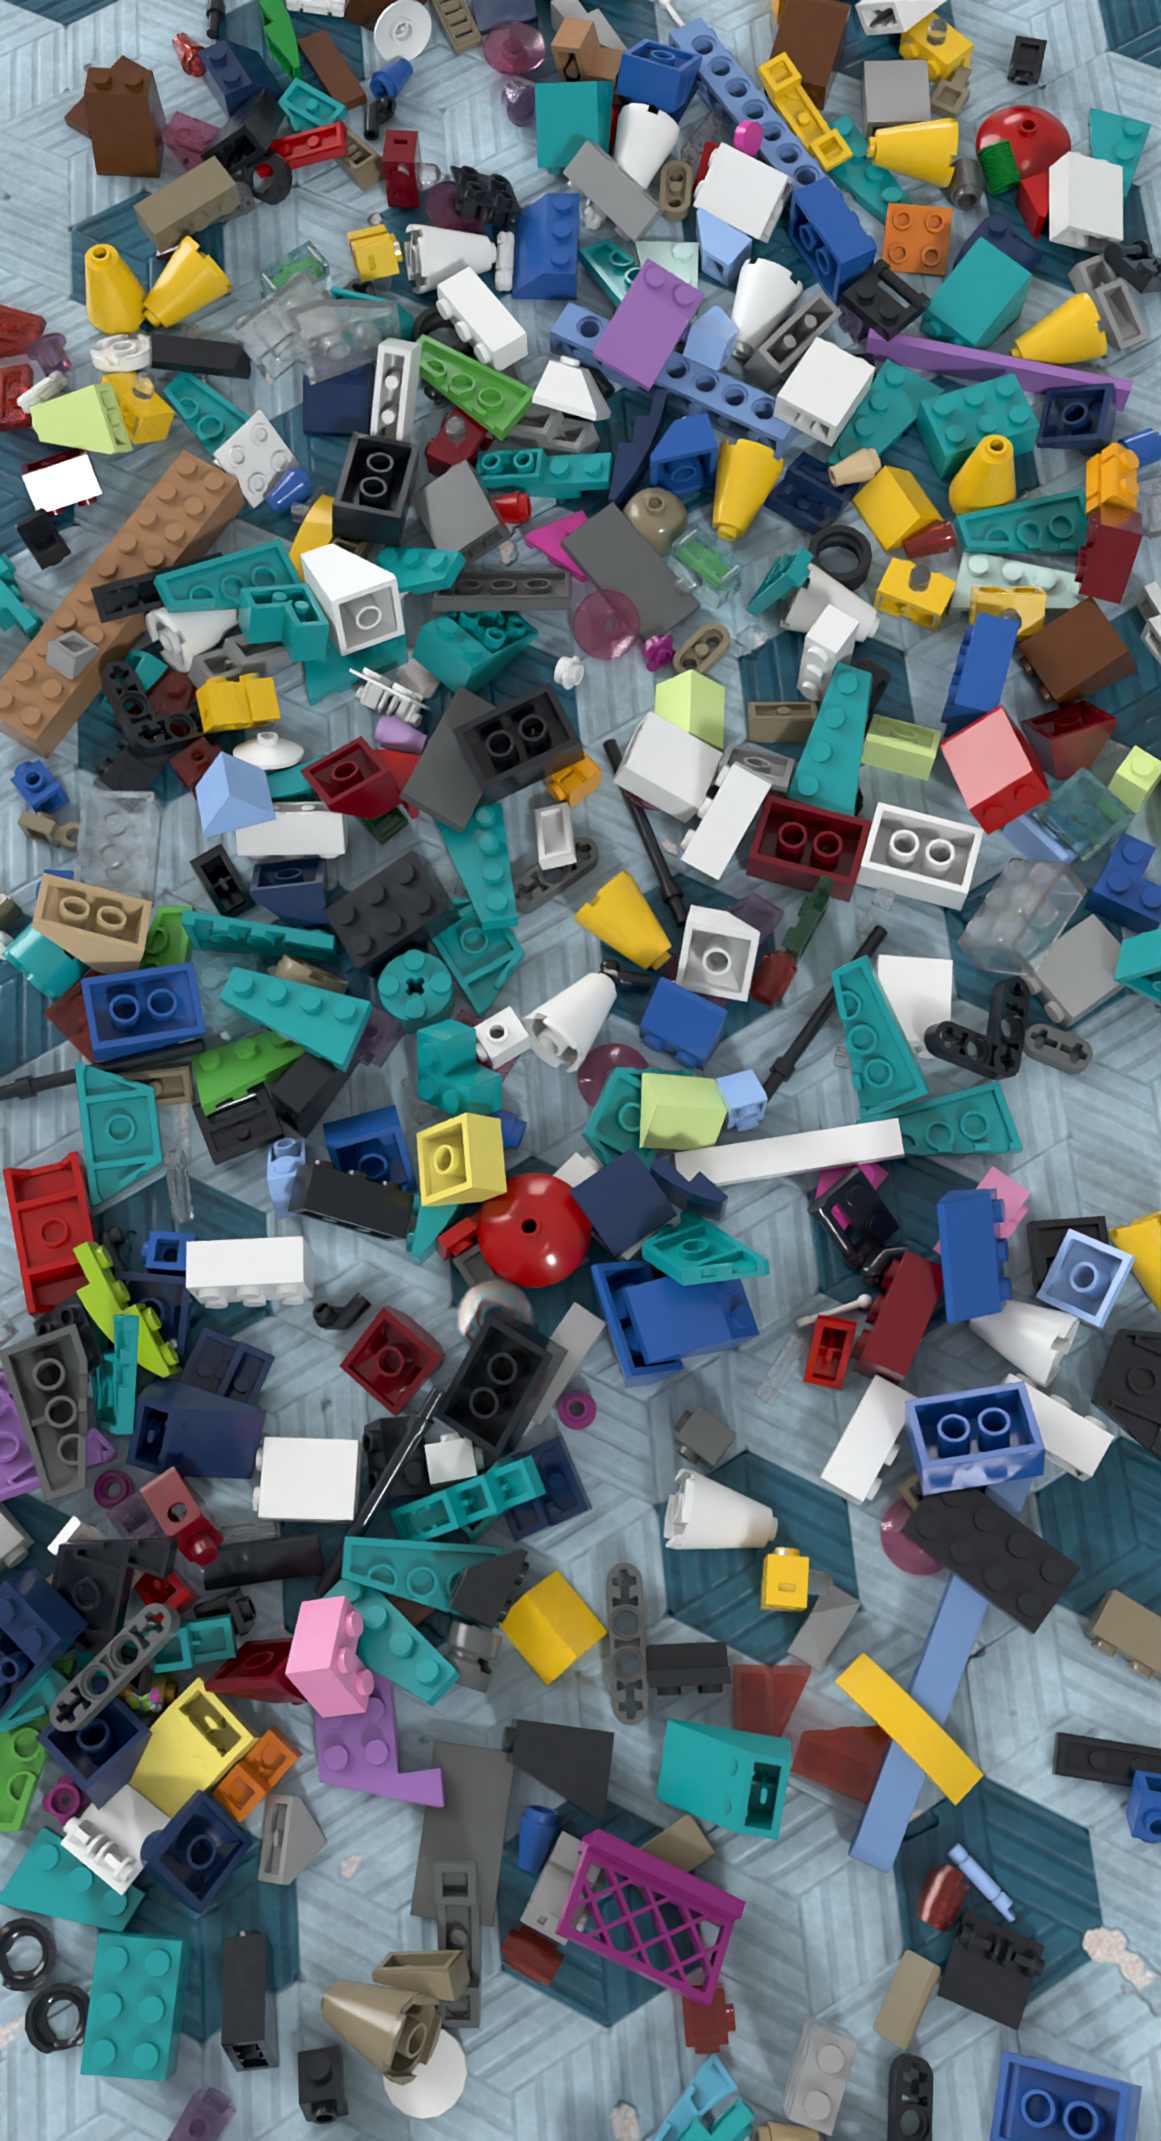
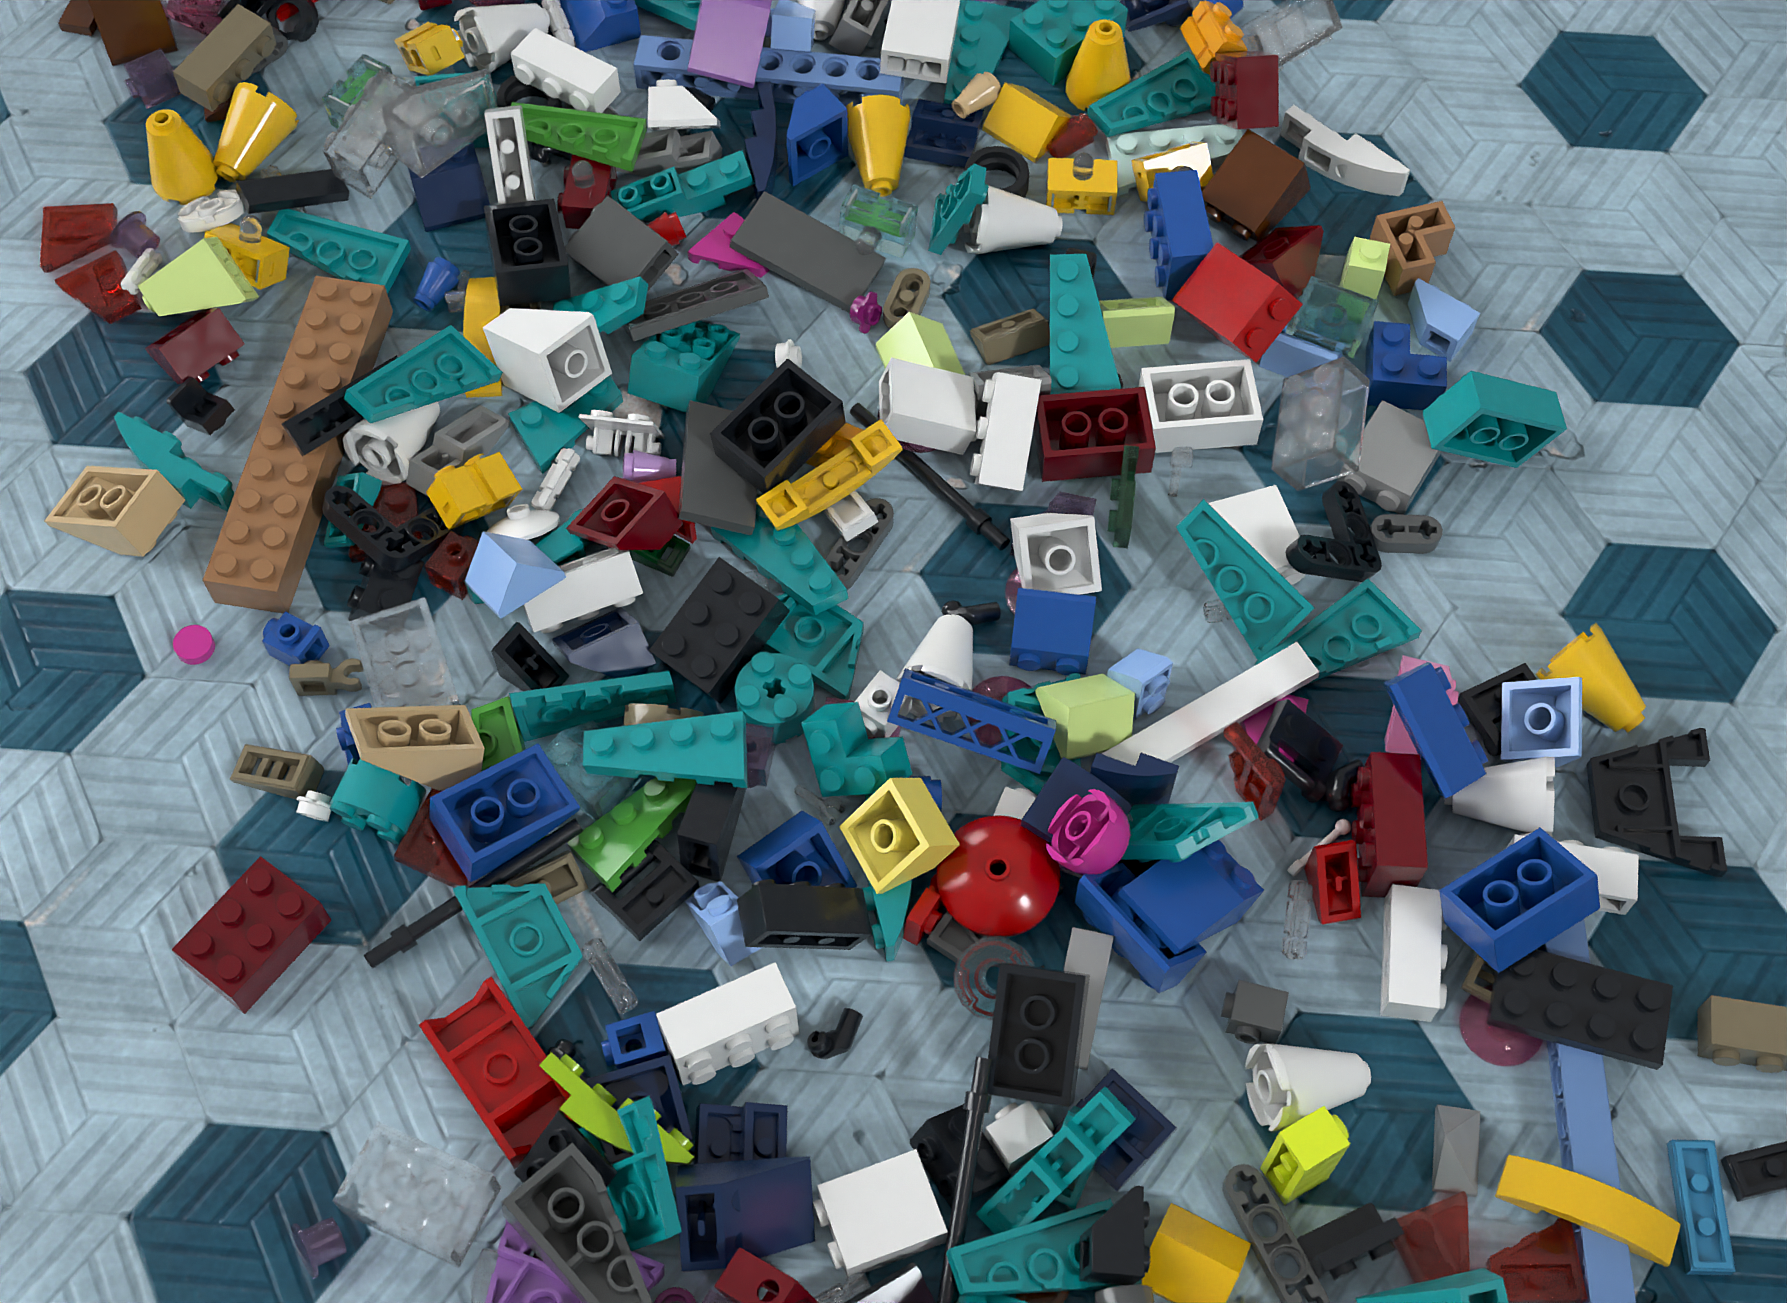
camera: 25 degrees left, 10 degrees down
light grey slope [46,630,99,680] -> none
white hinge [212,410,300,508] -> none
teal brick [238,583,330,662] -> none
dark red slope [339,1305,446,1417] -> none
magenta plate [558,1390,597,1430] -> none
clear pink dish [573,589,640,660] -> none
yellow cone [573,870,672,971] -> none
dark tan cylinder [623,487,688,558] -> none
clear red brick [749,950,798,1007] -> none
yellow piece [760,1547,833,1613] -> none
black bar [762,925,888,1103] -> none
white brick [797,604,859,703] -> none
none -> clear purple brick [124,48,182,109]
none -> white axle [531,448,580,511]
none -> yellow slope [756,419,903,531]
none -> blue fence [887,668,1056,774]
none -> dark pink cylinder [1046,789,1131,875]
none -> clear red wing [1223,721,1286,821]
none -> neon yellow brick [1260,1106,1350,1206]
none -> dark azure tile [1667,1140,1736,1275]

